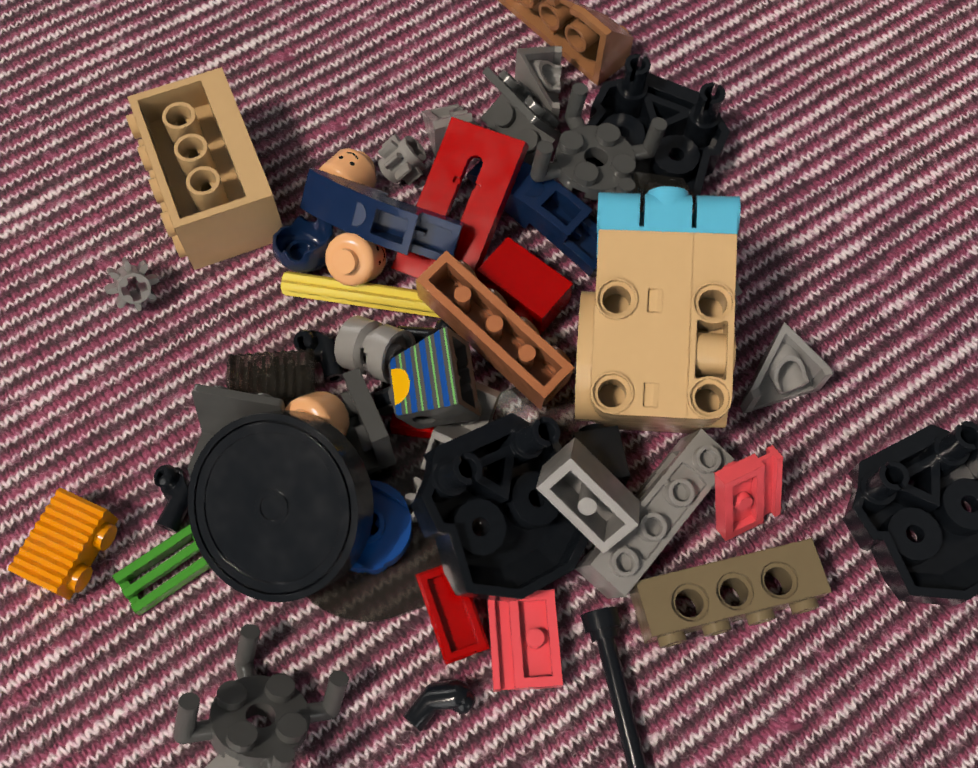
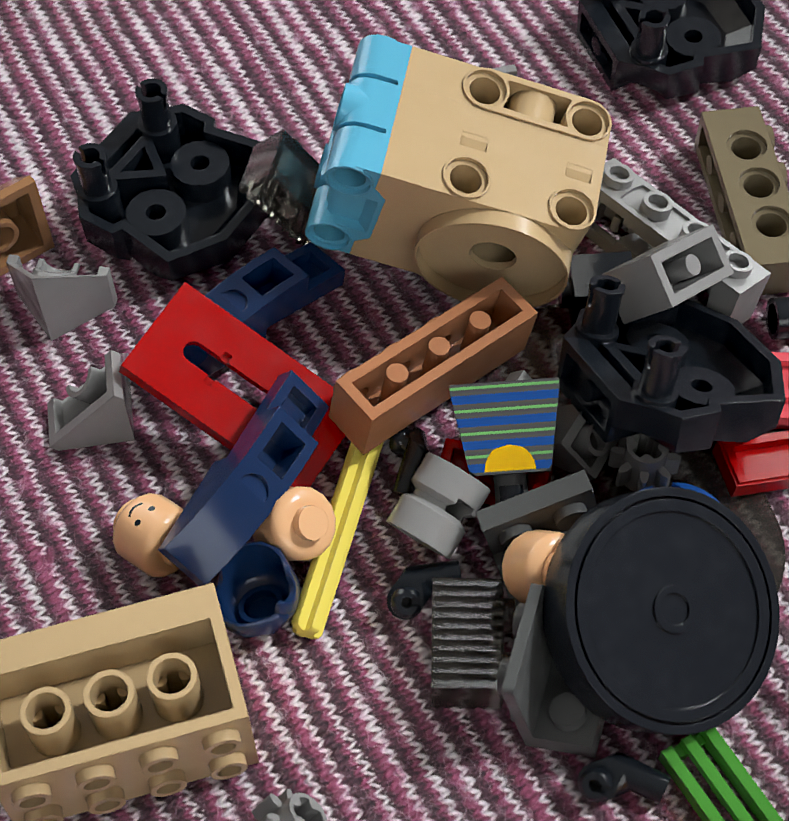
camera: 80 degrees left, 10 degrees down
light grey gear [378,134,426,185] -> none
red brick [476,237,573,335] -> none
dark grey bracket [481,66,562,166] -> none
dark grey plate [530,82,667,200] -> none
coral plate [714,445,783,541] -> none

